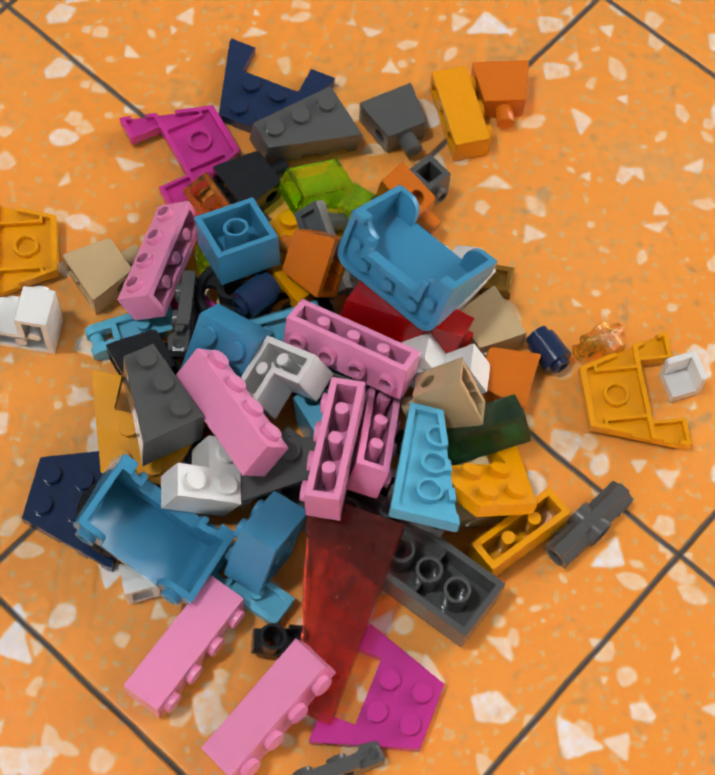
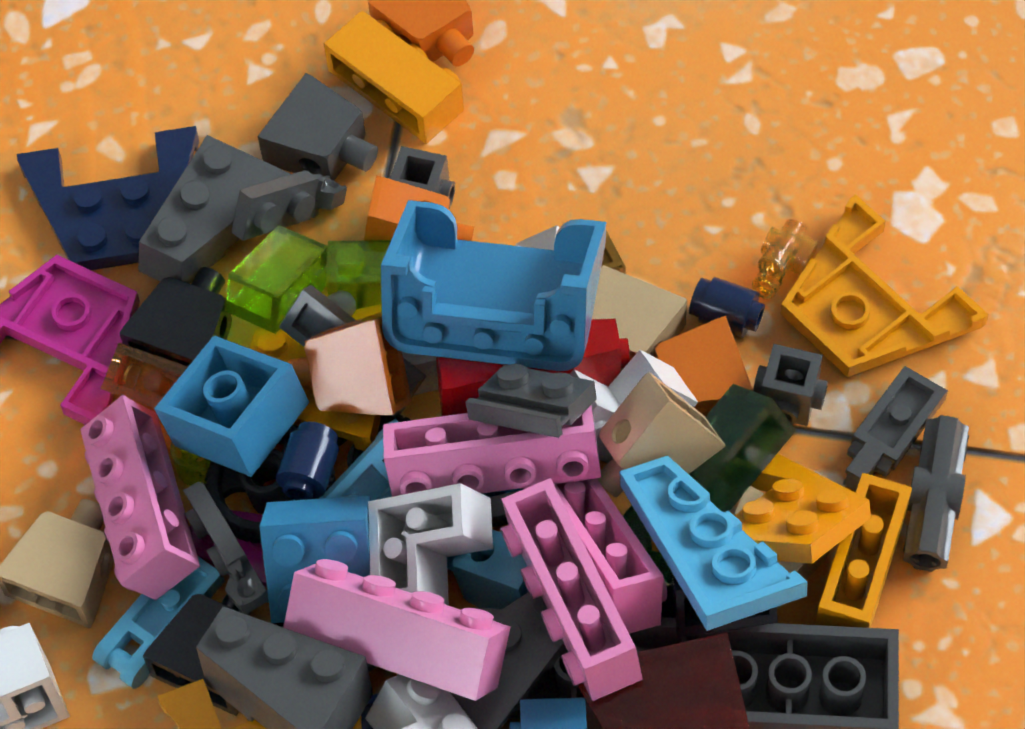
camera: 25 degrees left, 5 degrees down
white panel [658,350,708,403] -> none
none -> dark grey hinge [232,170,347,241]
none -> dark grey plate [466,364,597,438]
none -> dark grey brick [753,344,828,426]
none -> dark grey hinge [843,366,948,492]

